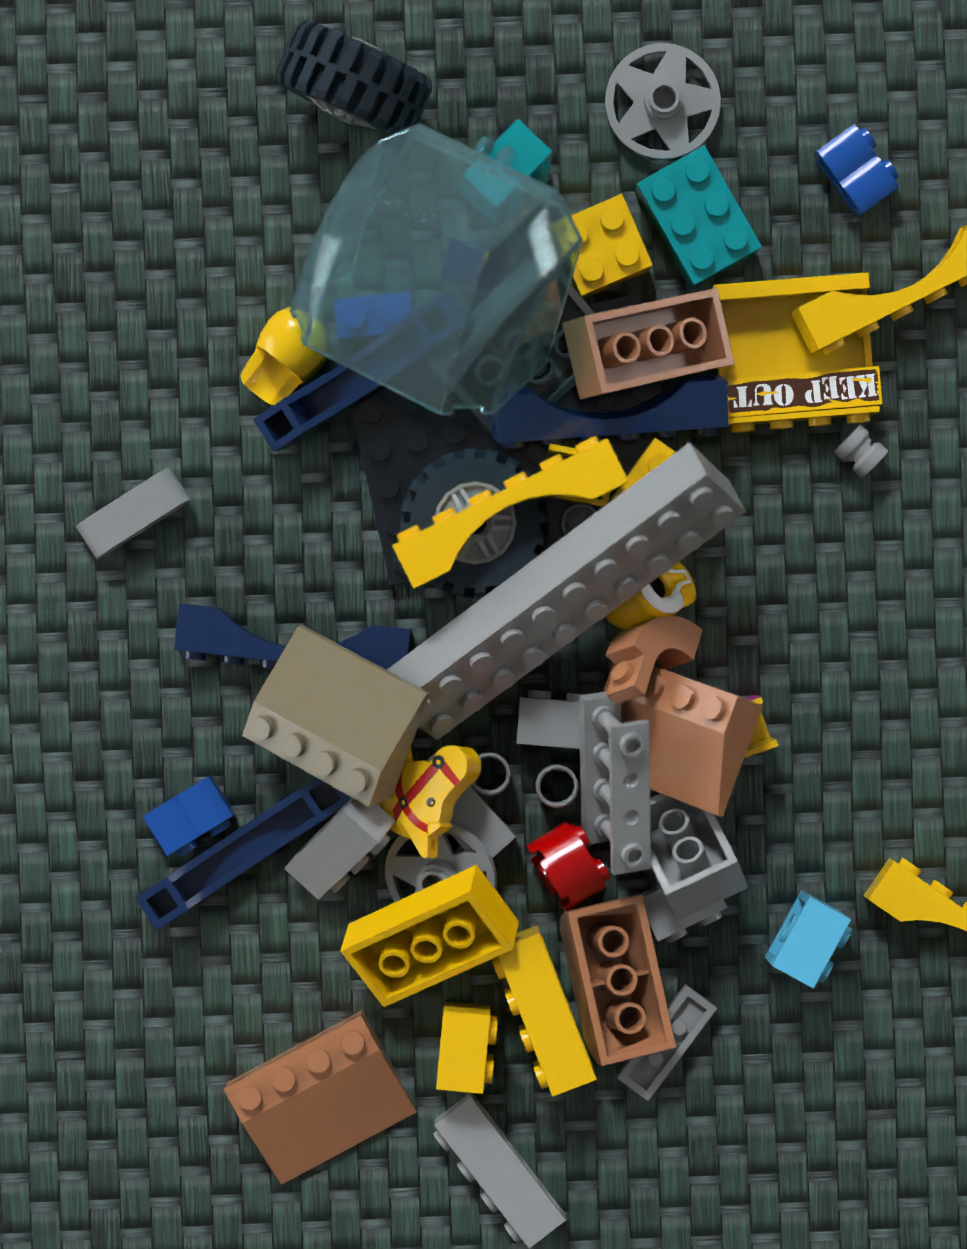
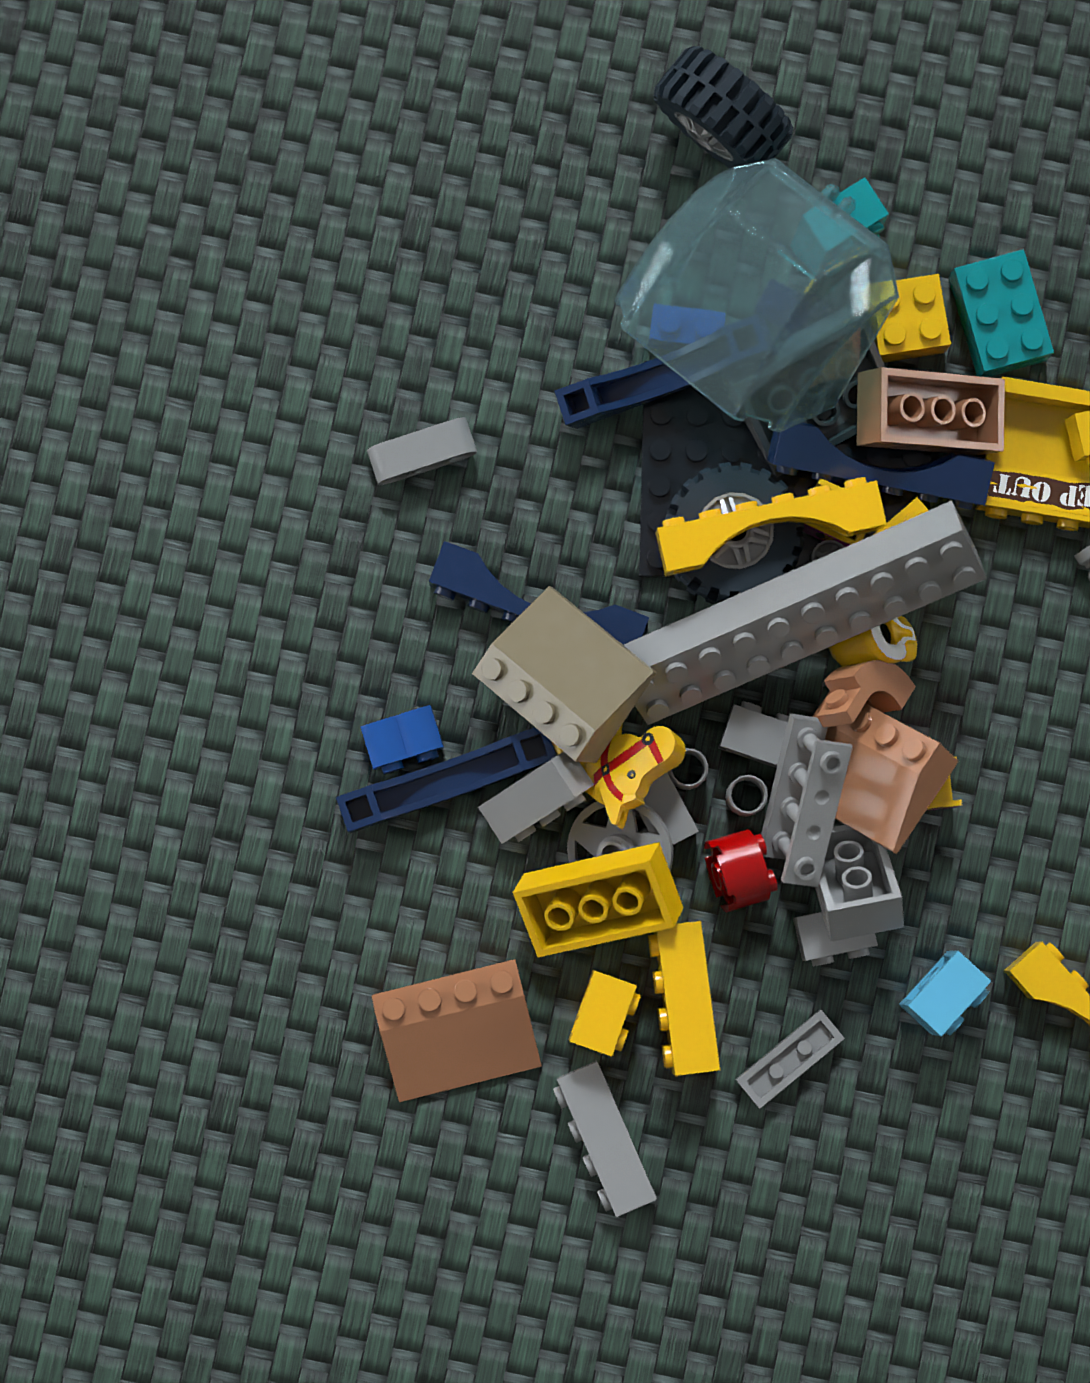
camera: 10 degrees right, 5 degrees down
yellow piece [241,307,330,405] -> none
nougat windscreen [560,894,676,1066] -> none
light grey wheel [605,43,721,160] -> none

